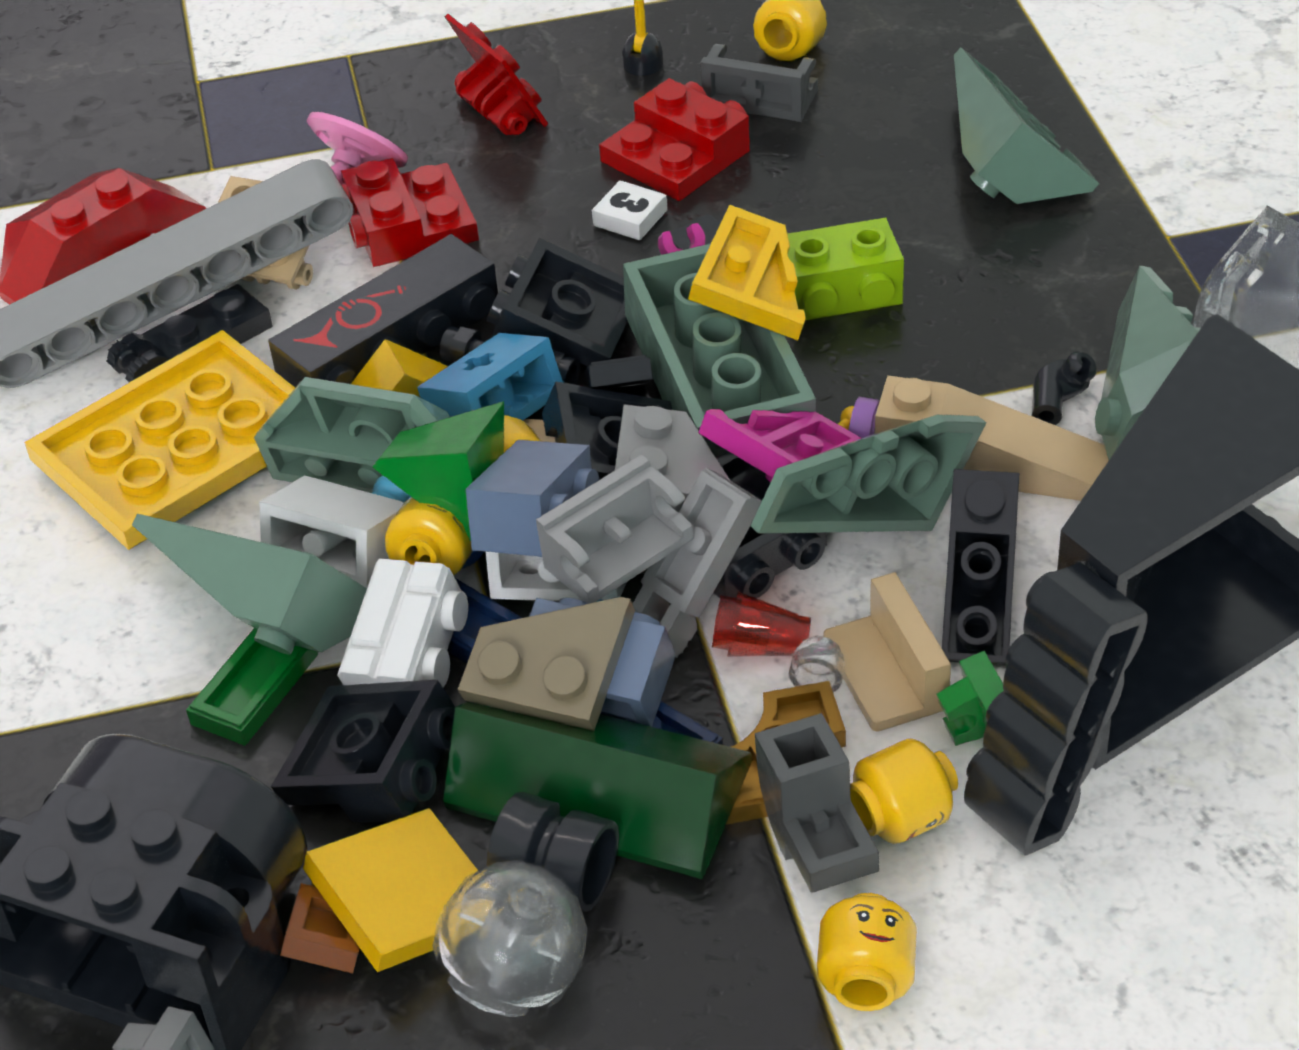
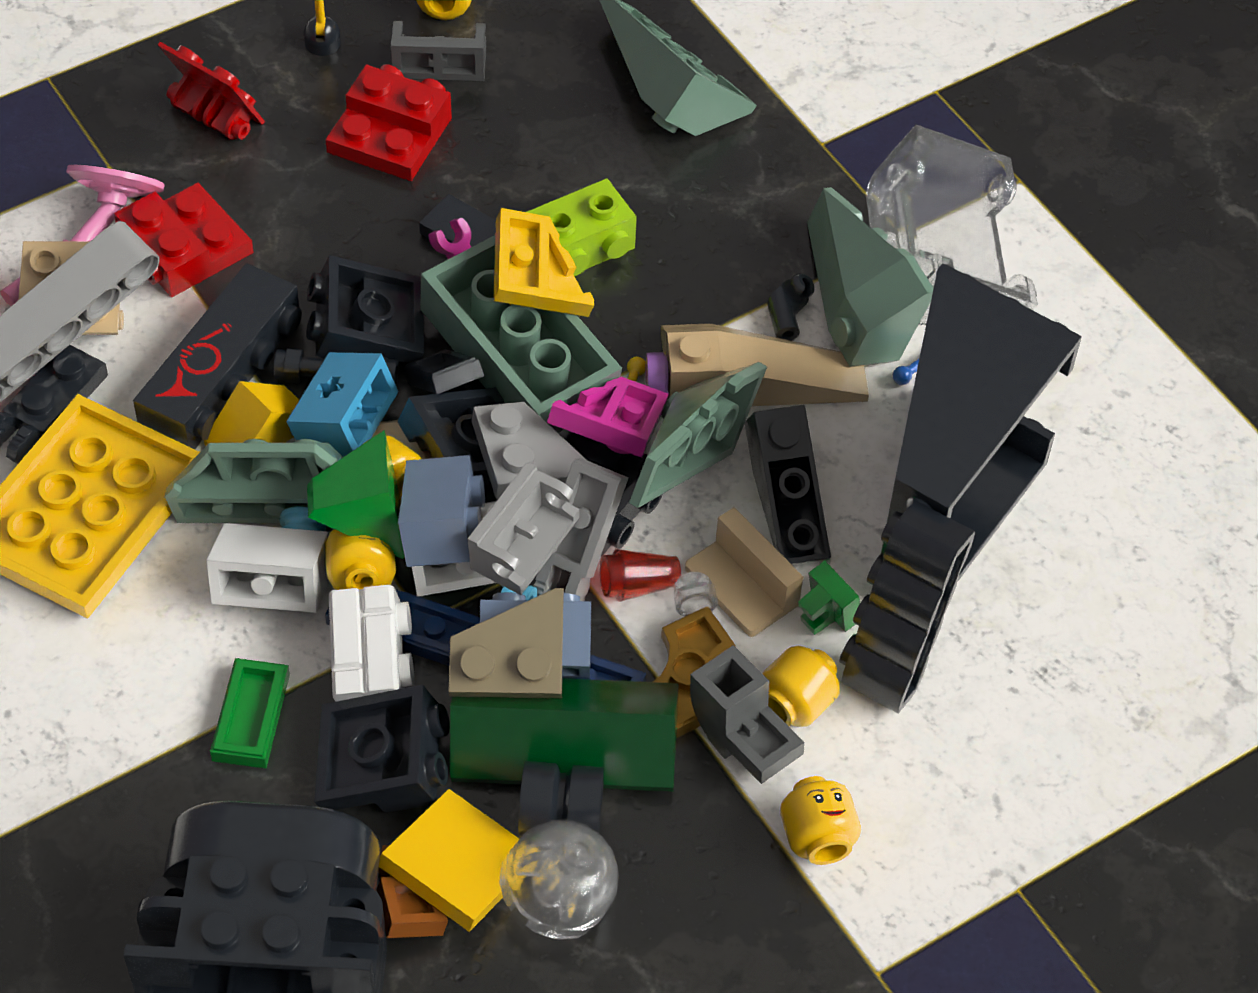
camera: 25 degrees left, 10 degrees up
sand green wedge [132,514,367,655] -> none
white tile [592,180,667,240] -> none

